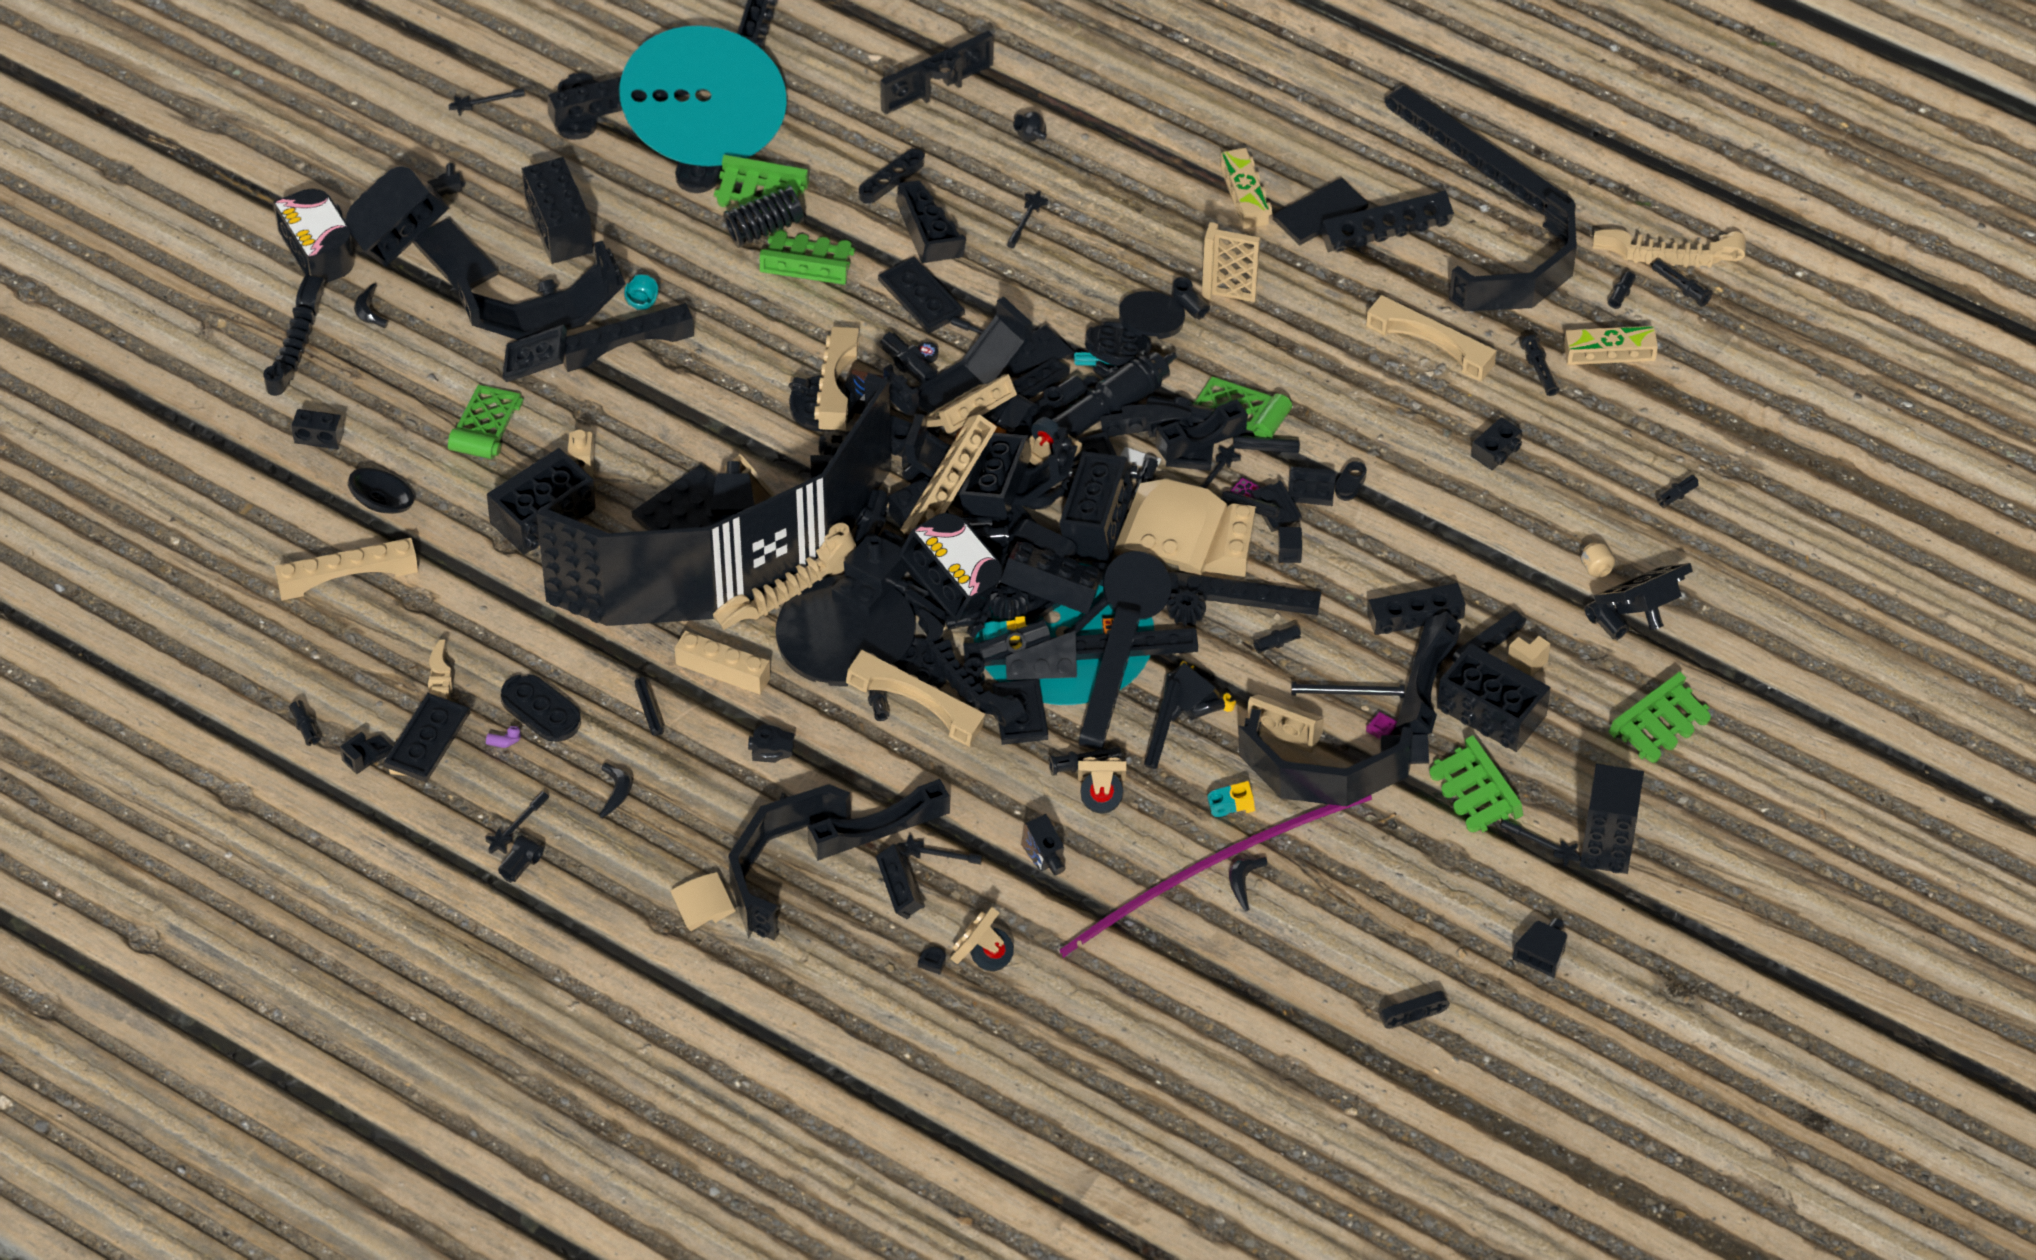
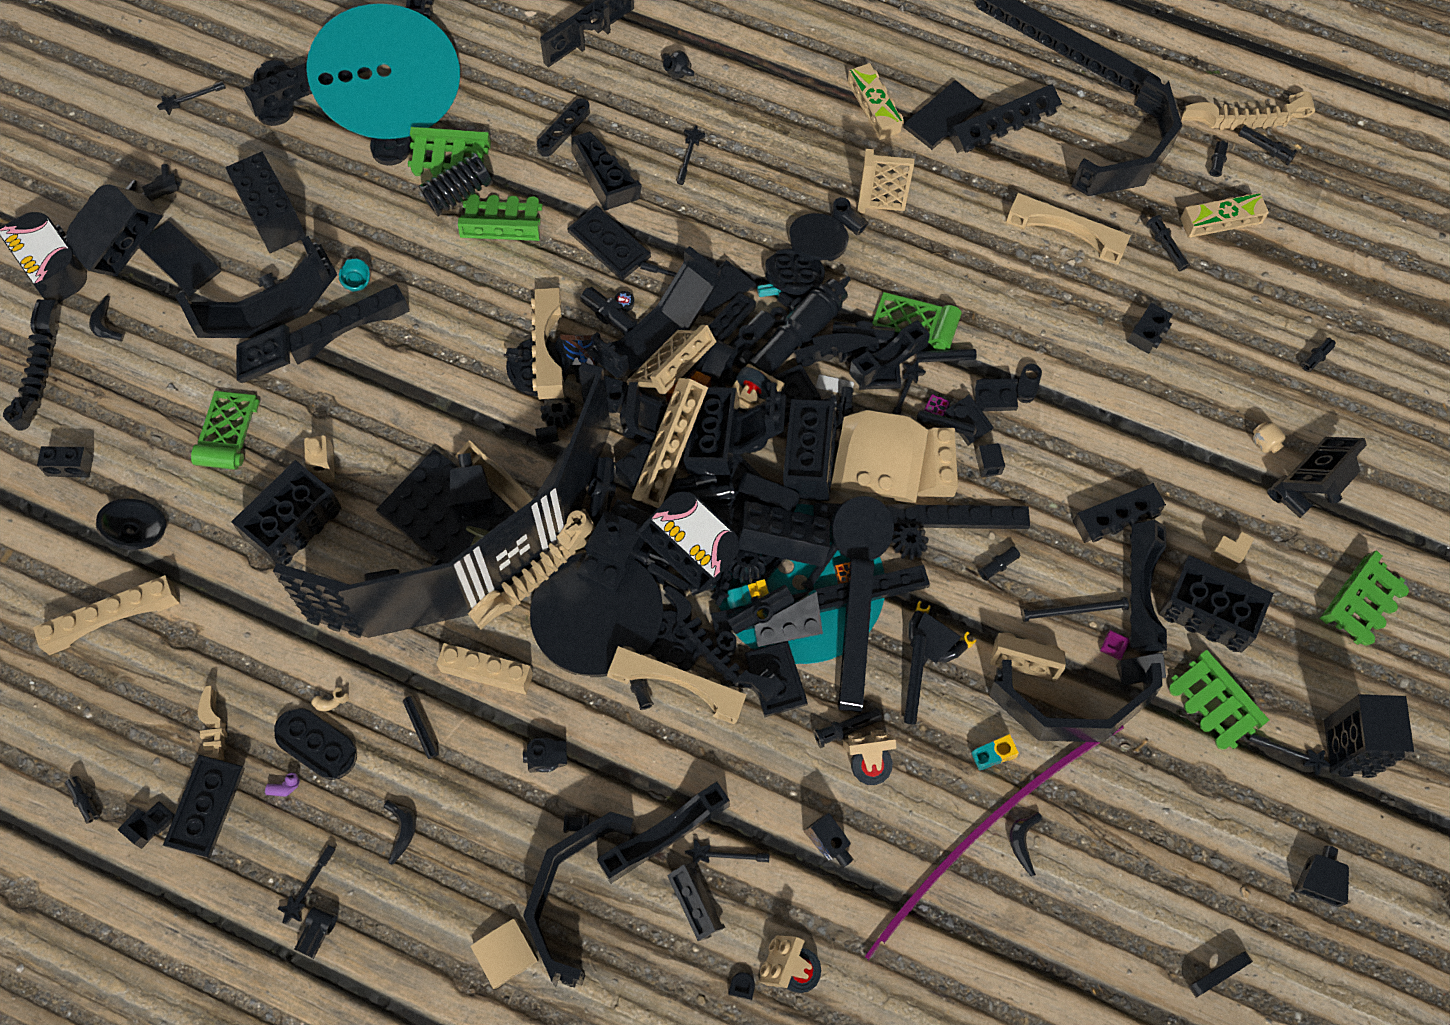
camera: 10 degrees left, 15 degrees up
black beam [1452,610,1526,662] -> none
none -> tan arm [311,687,349,712]

